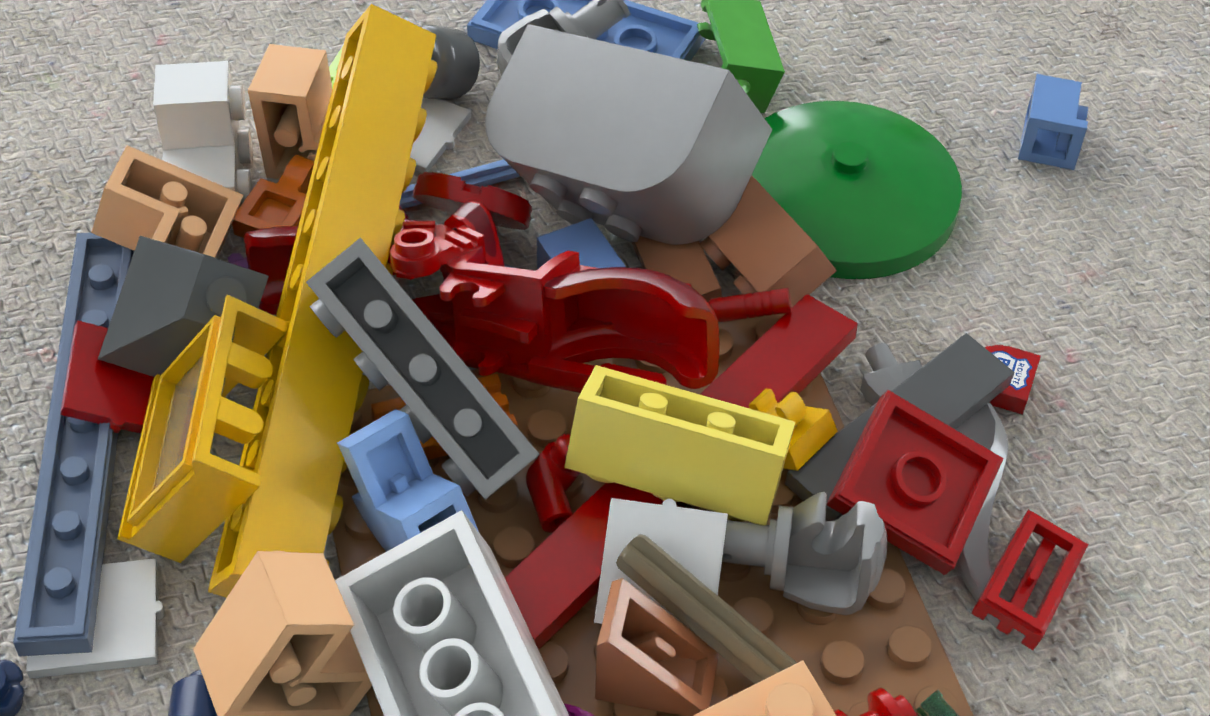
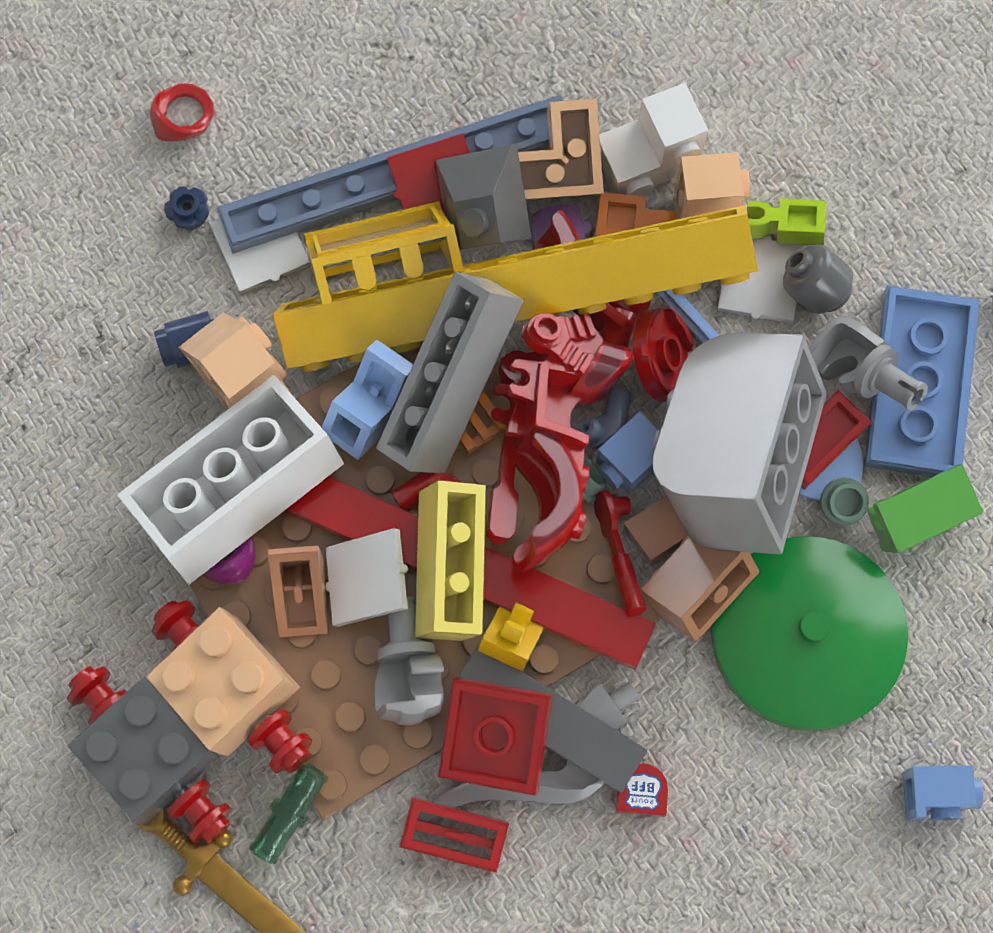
camera: 75 degrees right, 25 degrees up
dark tan axle [616,534,797,684] -> none

